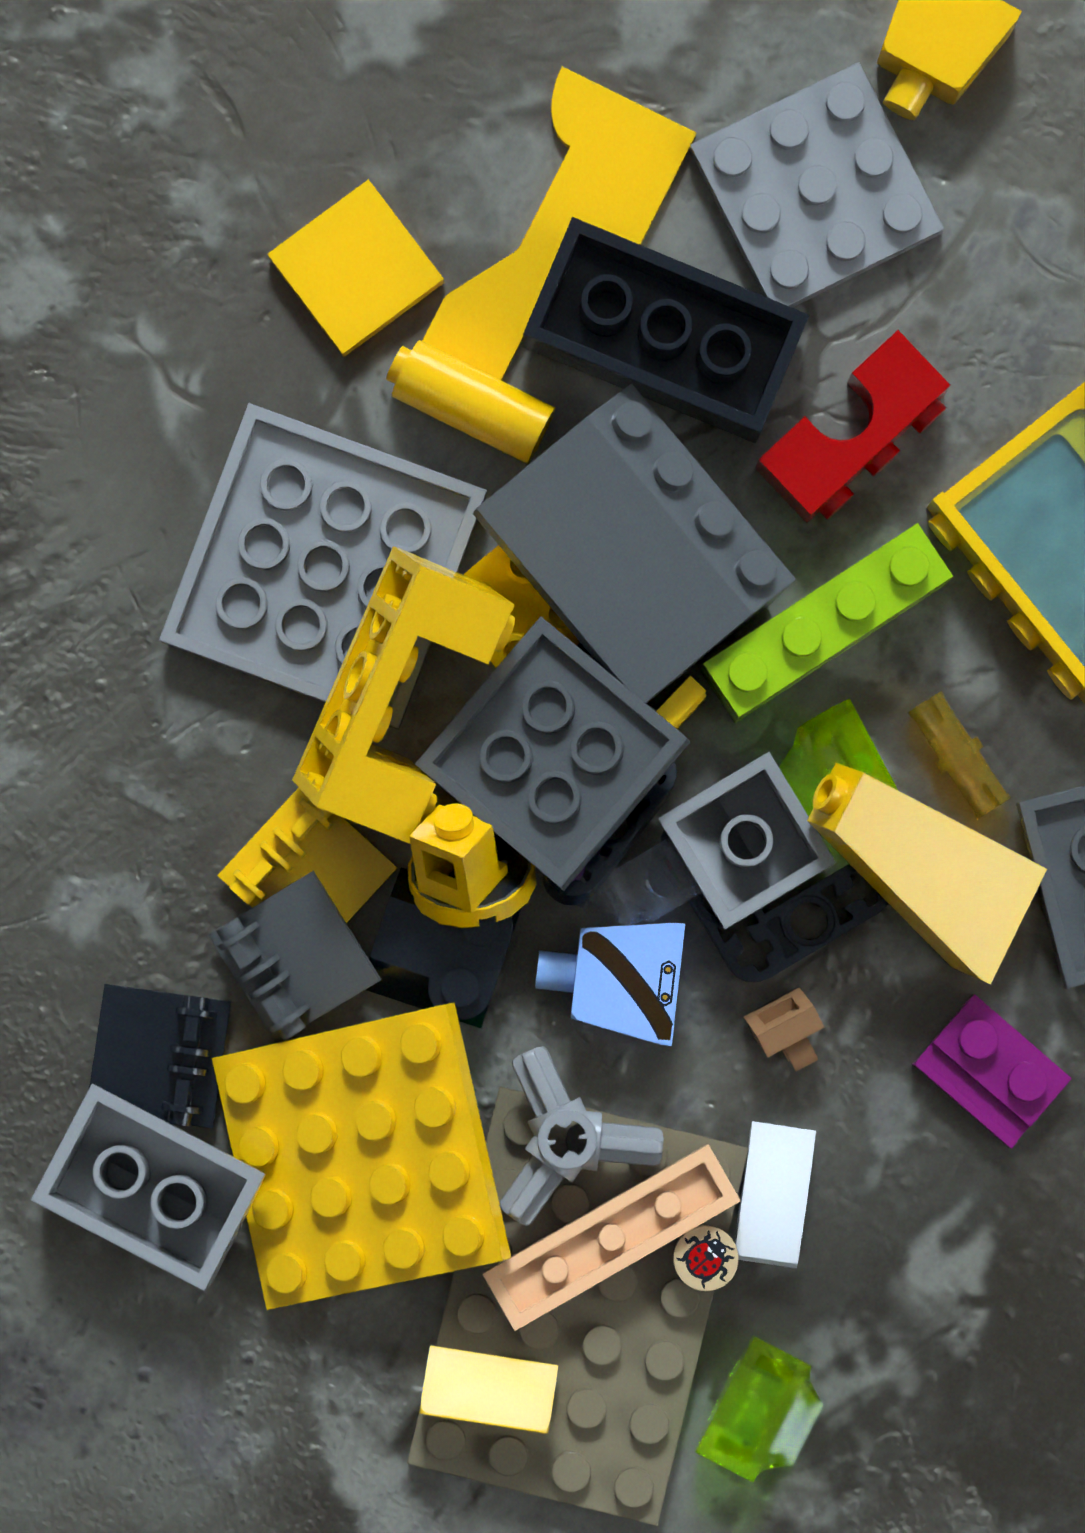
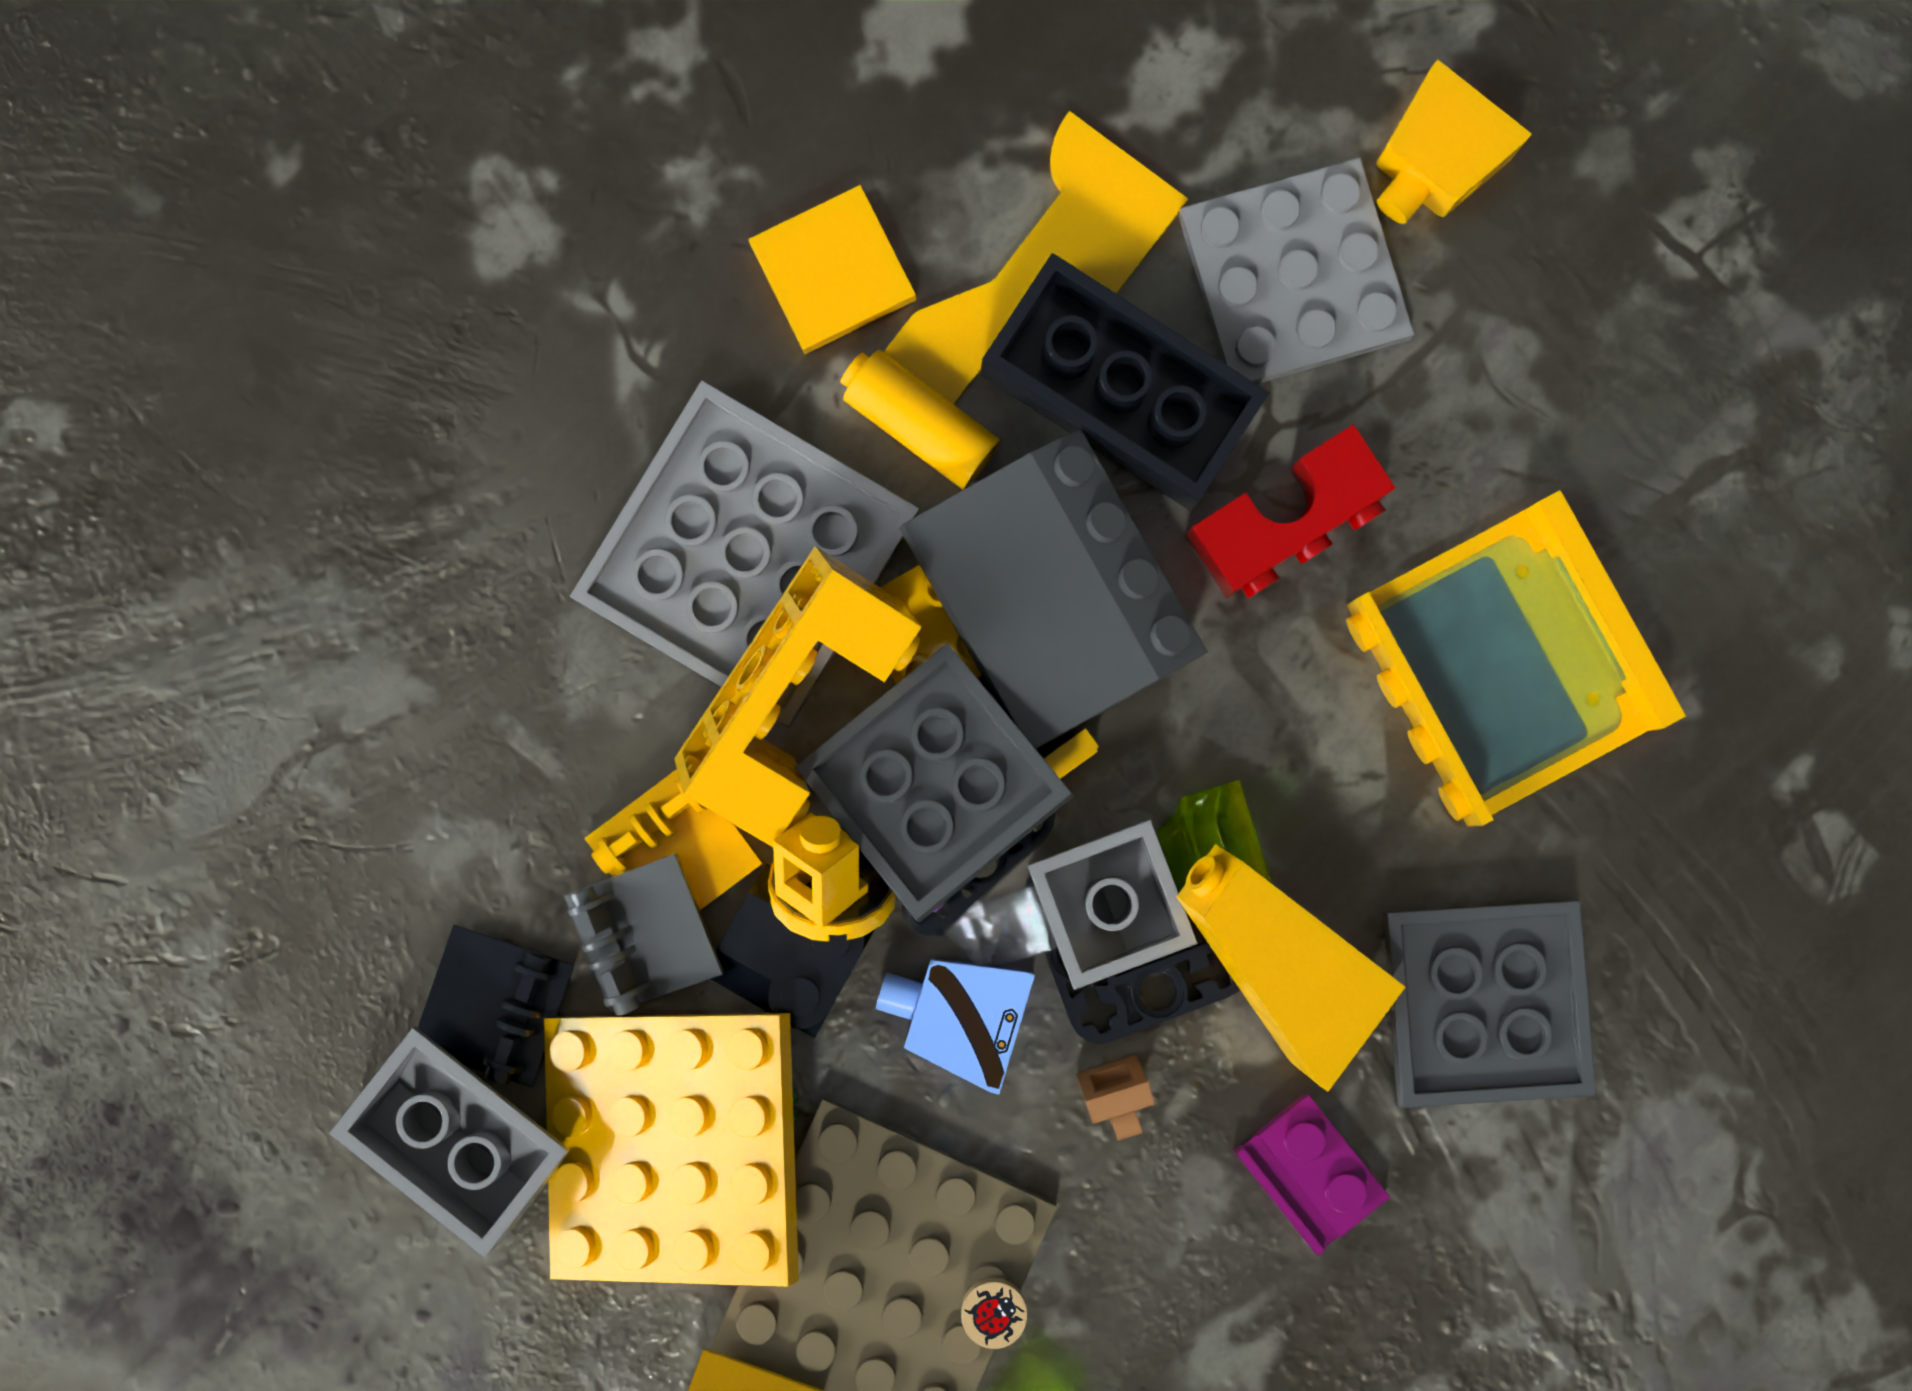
camera: 10 degrees right, 0 degrees up
light nougat plate [483,1144,741,1331] -> none
light grey bush [500,1046,664,1226] -> none
lime brick [700,523,953,723] -> none
white slope [735,1121,816,1268] -> none
clear yellow pin [908,691,1011,819] -> none

